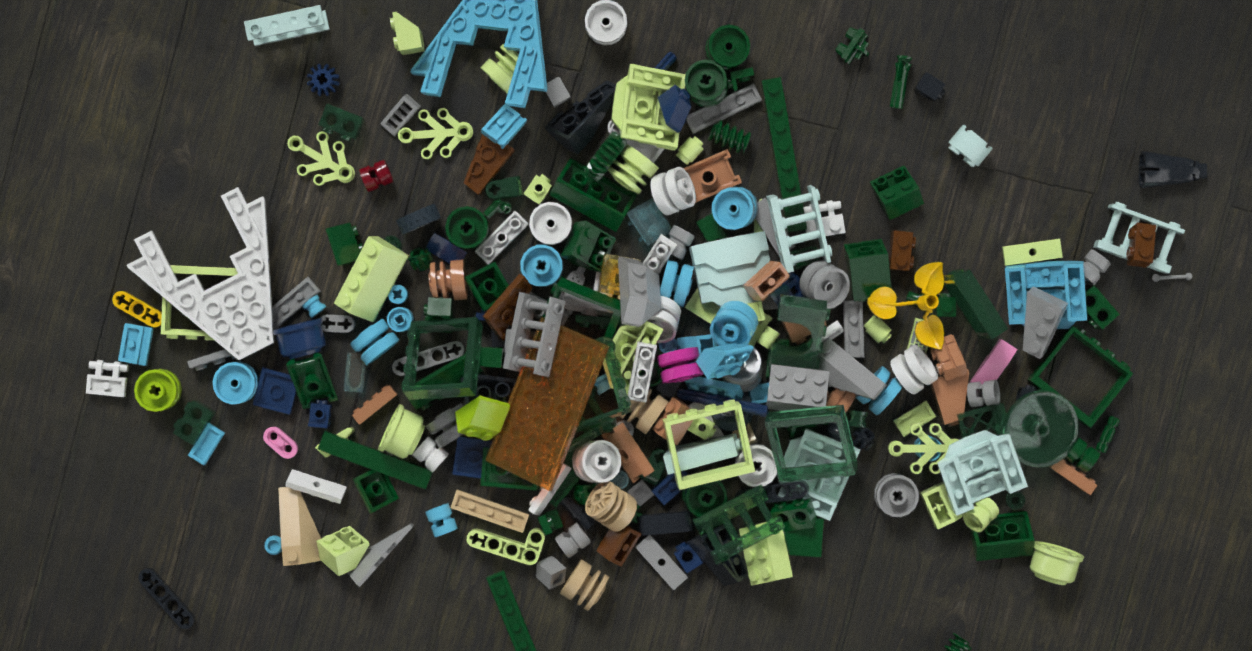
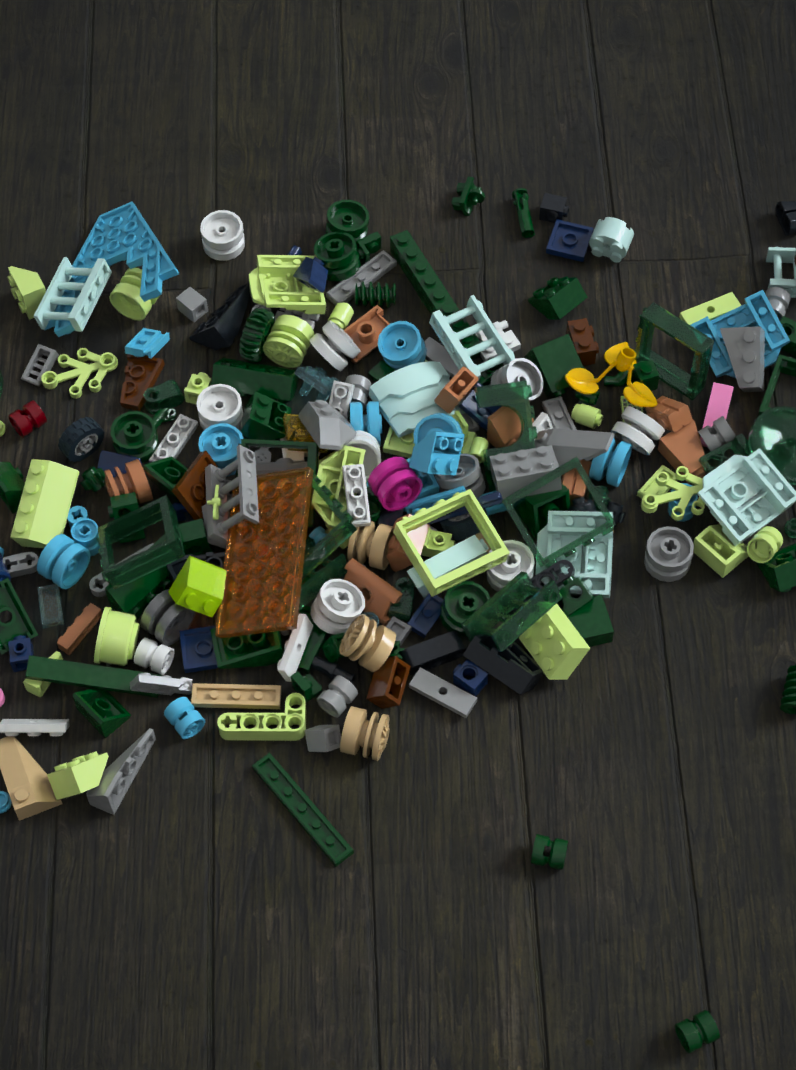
camera: 10 degrees left, 30 degrees down
none -> light aqua fence [34,257,112,332]
none -> light grey hinge [130,673,193,695]
none -> yellowish green piece [207,484,222,520]
none -> dark blue plate [546,219,594,262]

